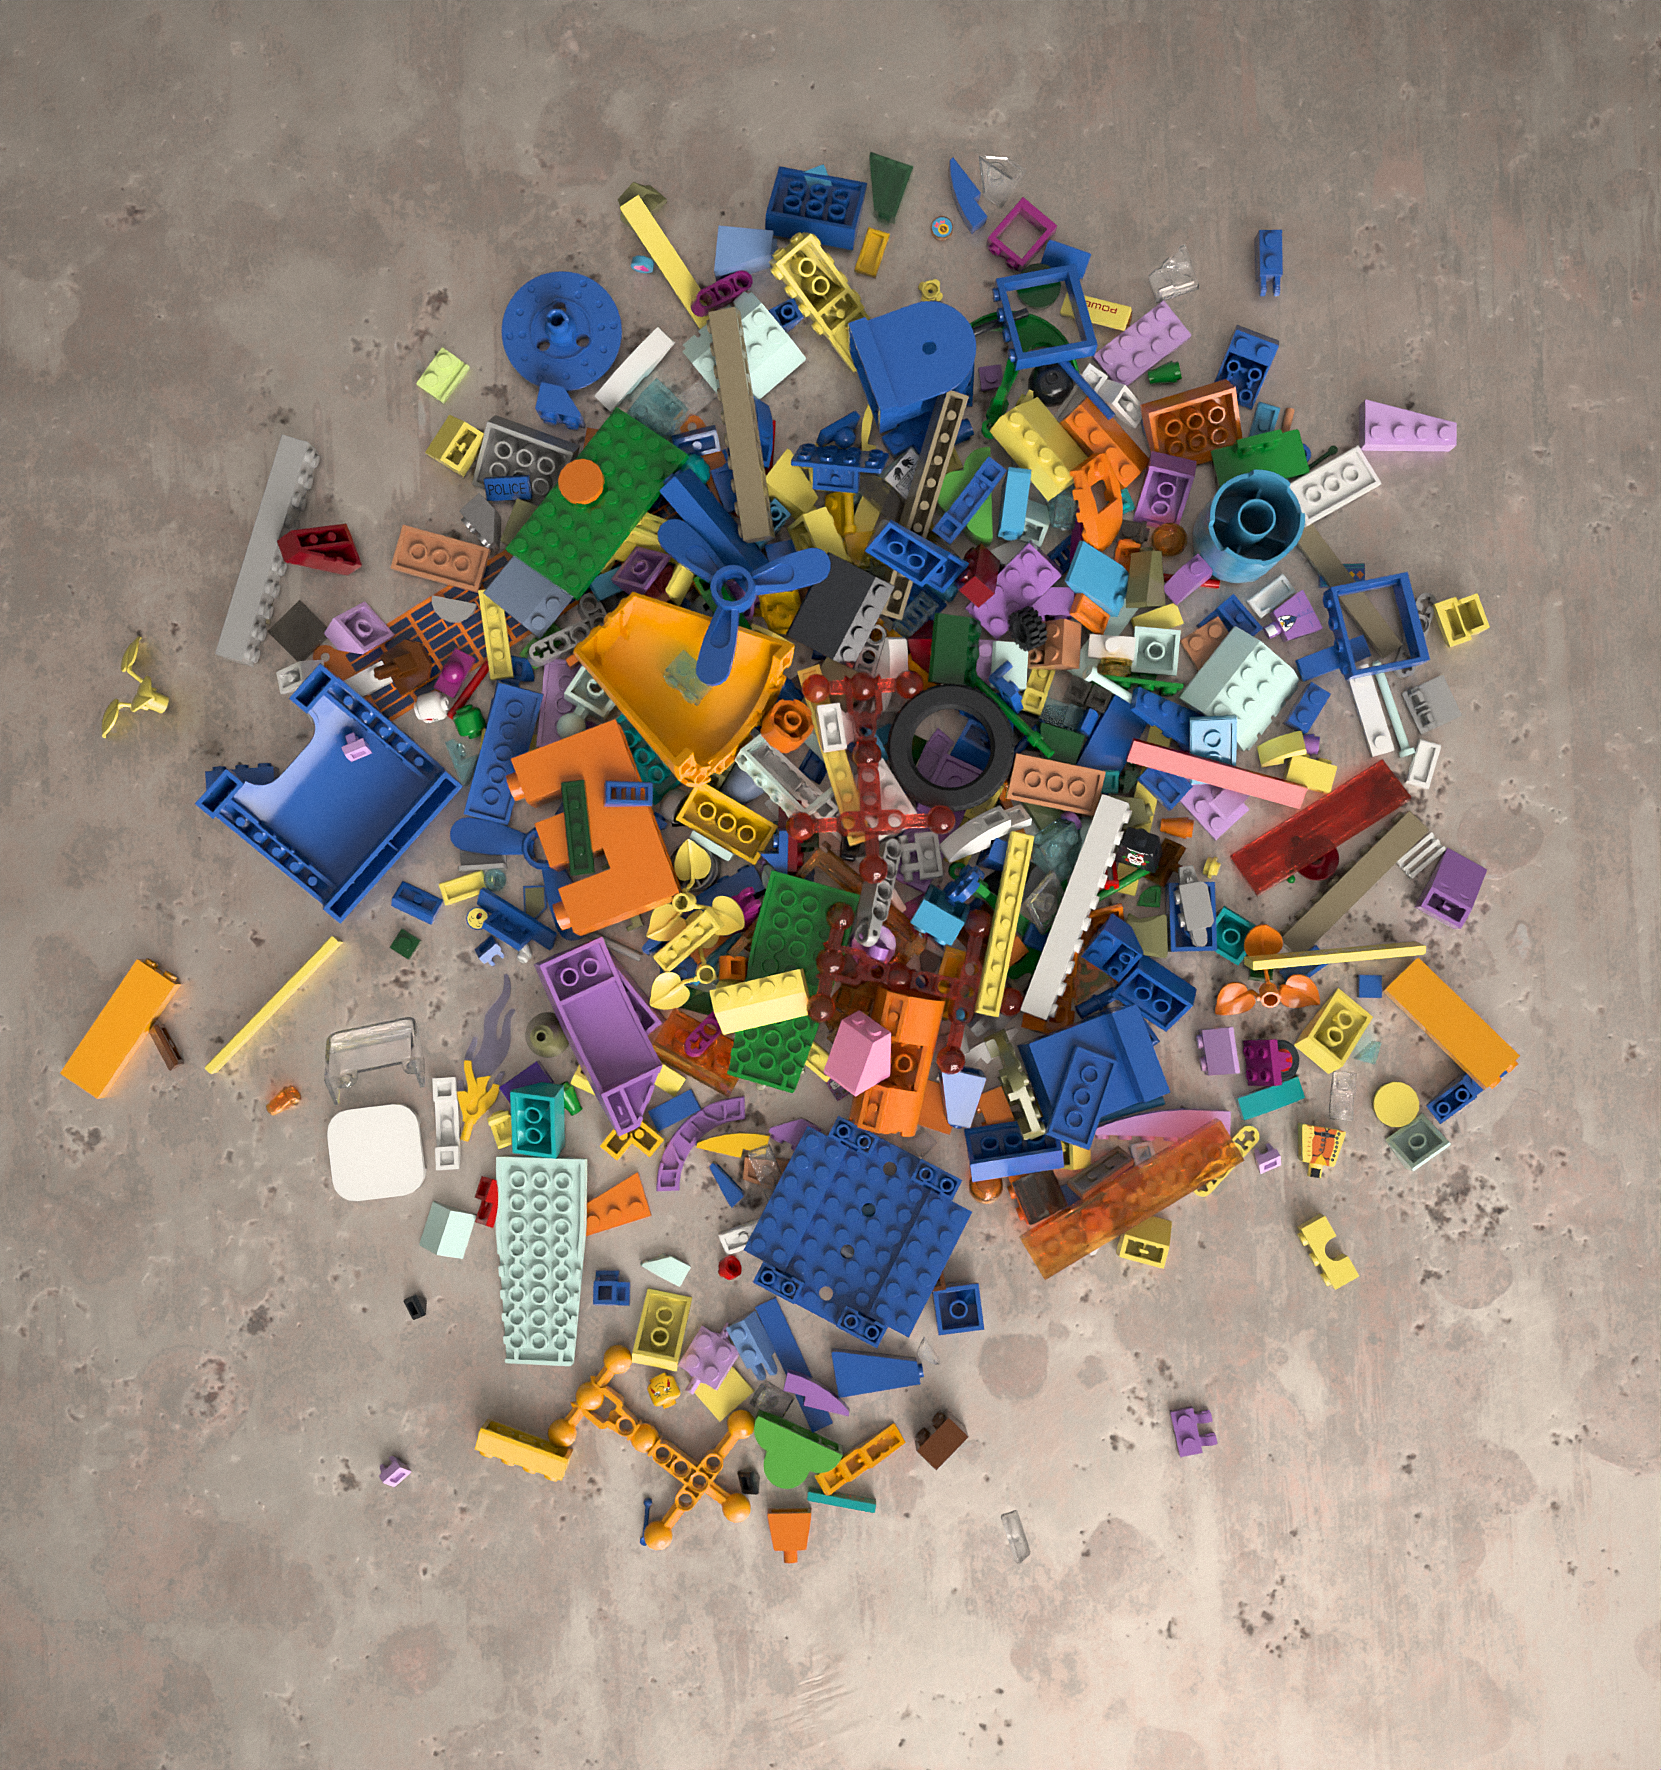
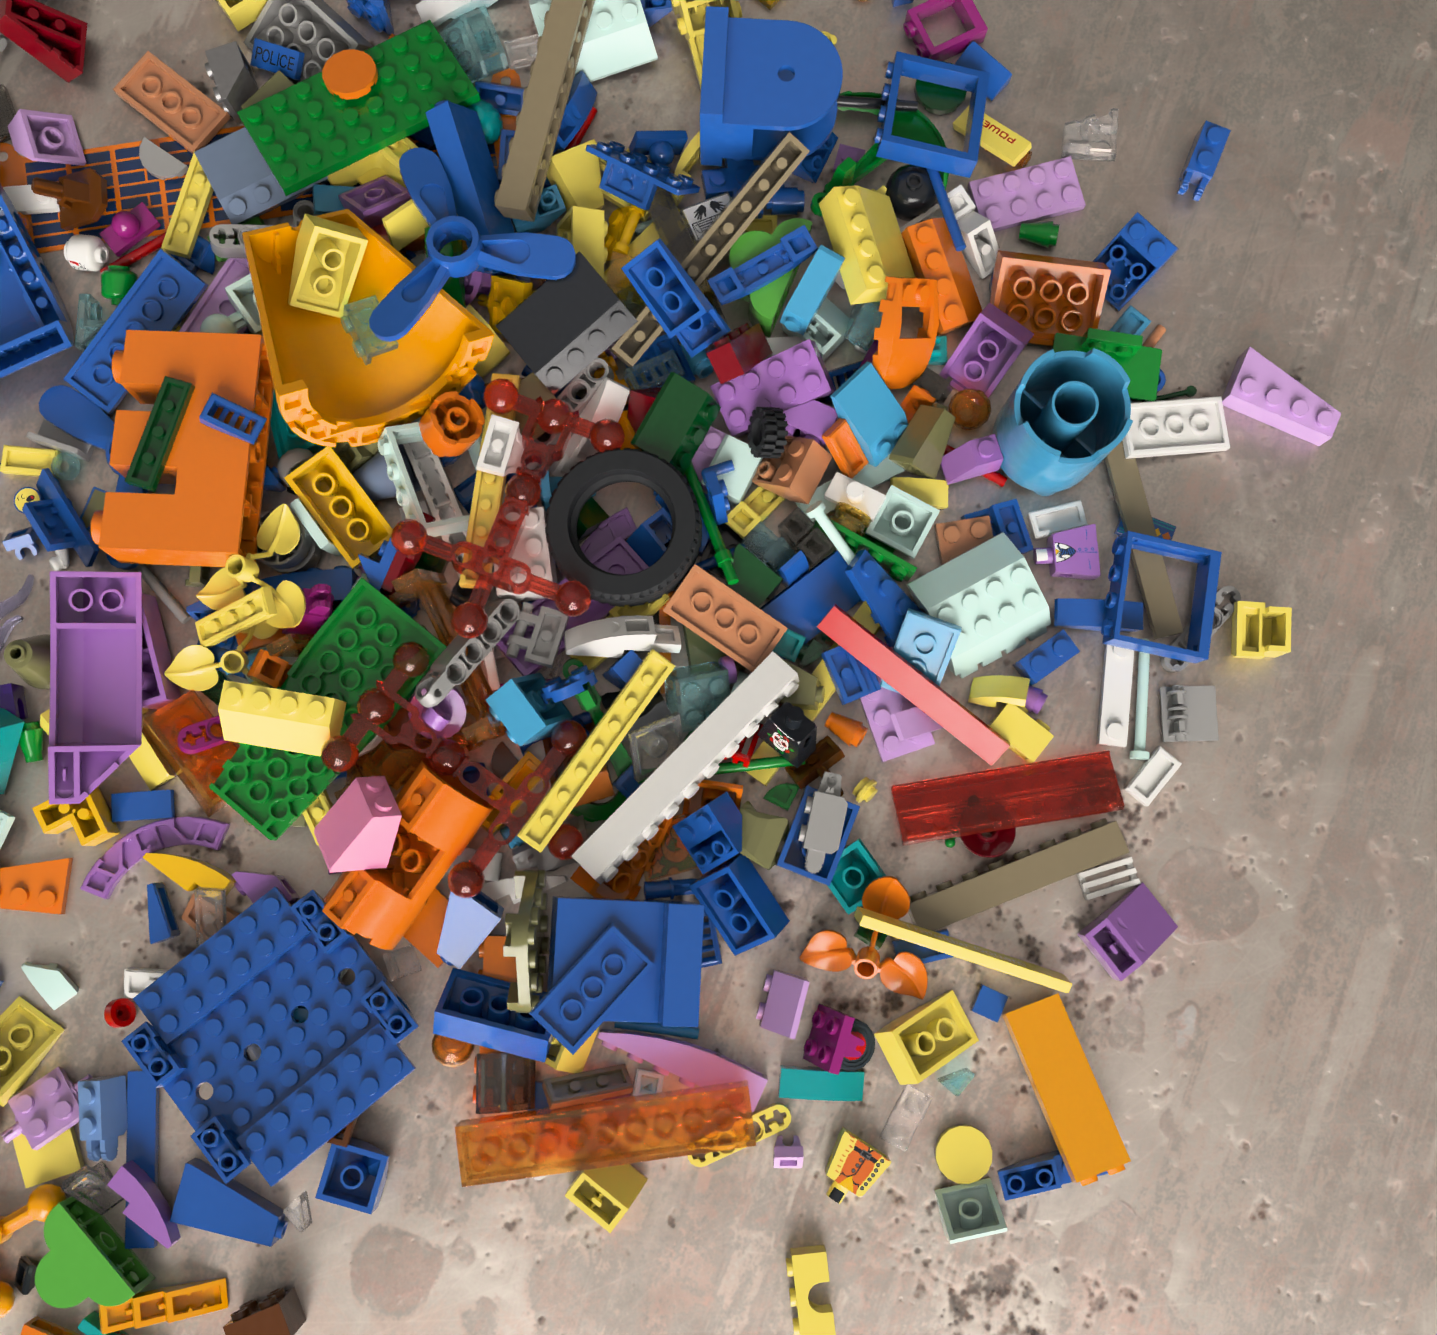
camera: 15 degrees right, 5 degrees down
none -> light yellow slope [288,213,368,318]

